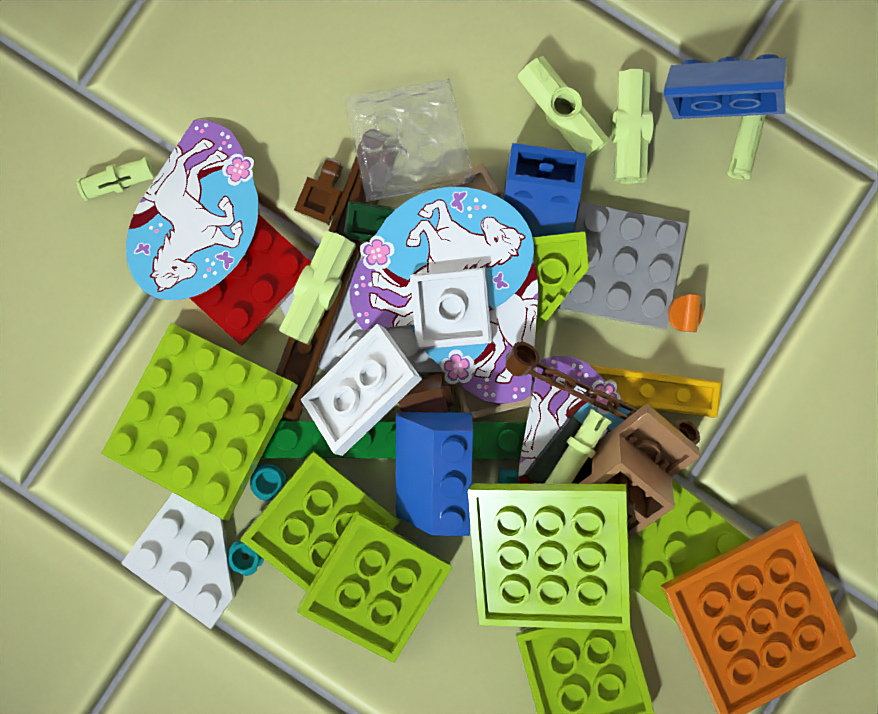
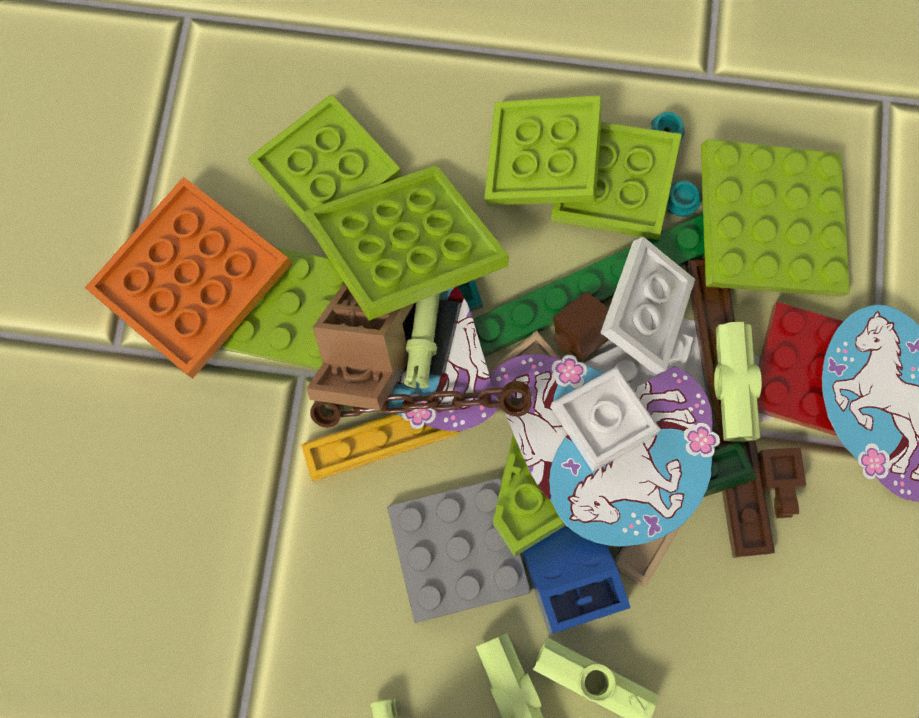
camera: 155 degrees right, 10 degrees down
white plate [121,493,236,629] -> none
clear plate [345,78,474,202] -> none
blue slope [396,412,473,536] -> none
orange plate [668,294,703,333] -> none

